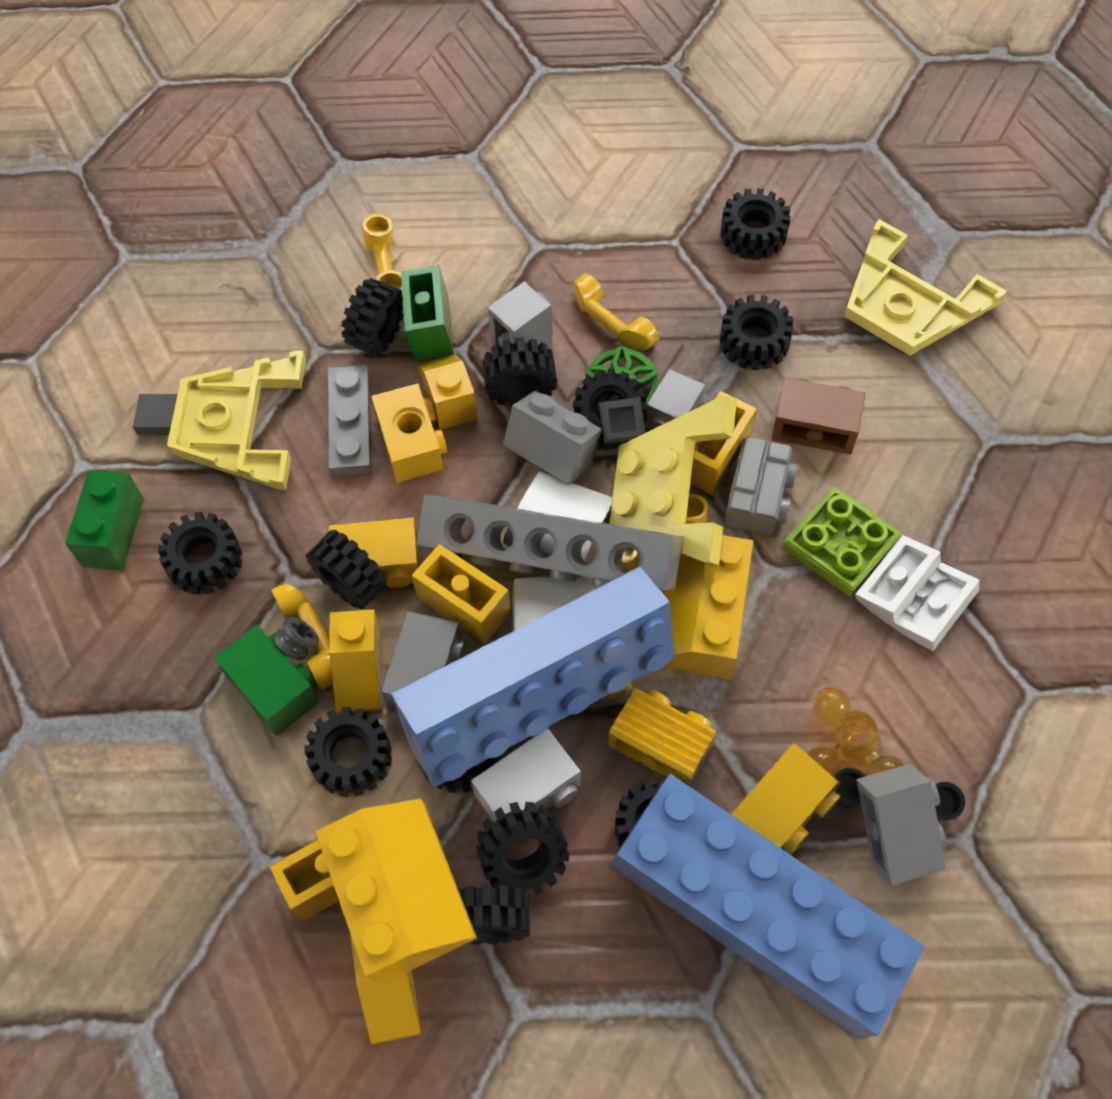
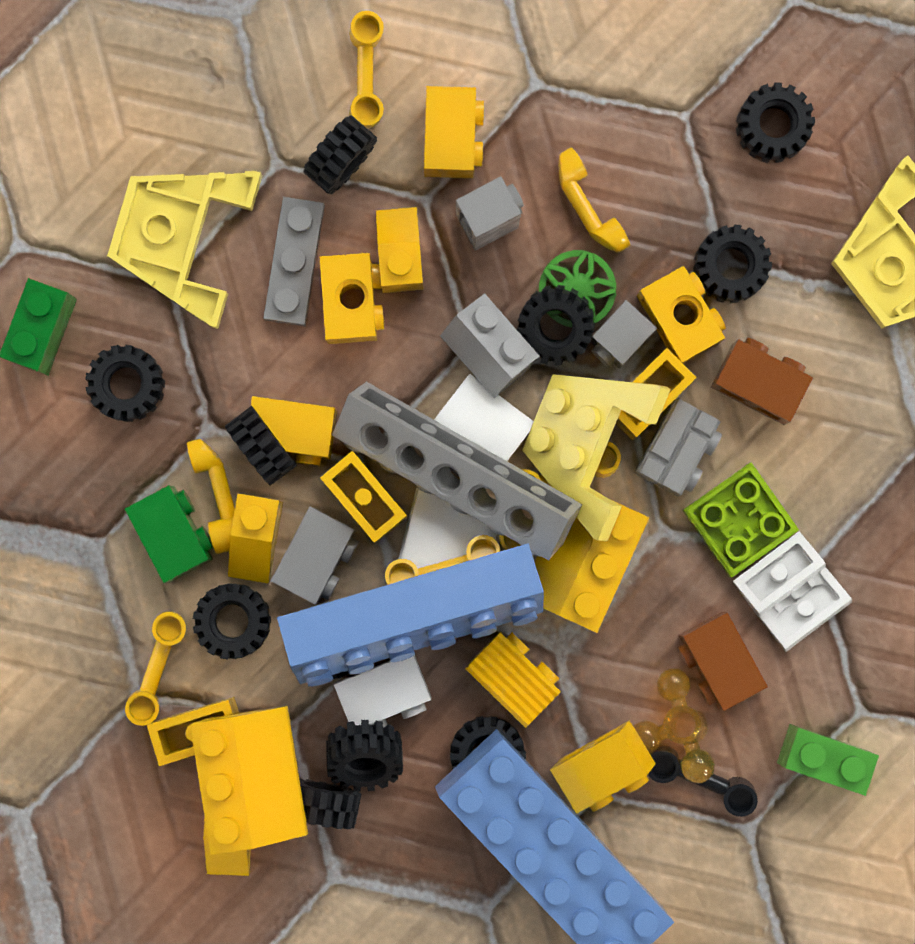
camera: 10 degrees right, 25 degrees up
dark grey tile [133,394,177,435] -> none
dark grey bush [273,617,319,660] -> none
green brick [401,265,454,361] -> none
black tyre [482,338,557,407] -> none
dark grey tile [599,397,645,446] -> none
light grey brick [856,764,947,886] -> none
none -> yellow bar [125,611,186,726]
none -> yellow brick [424,86,484,178]
none -> yellow brick [636,266,726,363]
none -> dark orange brick [677,612,768,711]
none -> bright green brick [777,724,879,796]

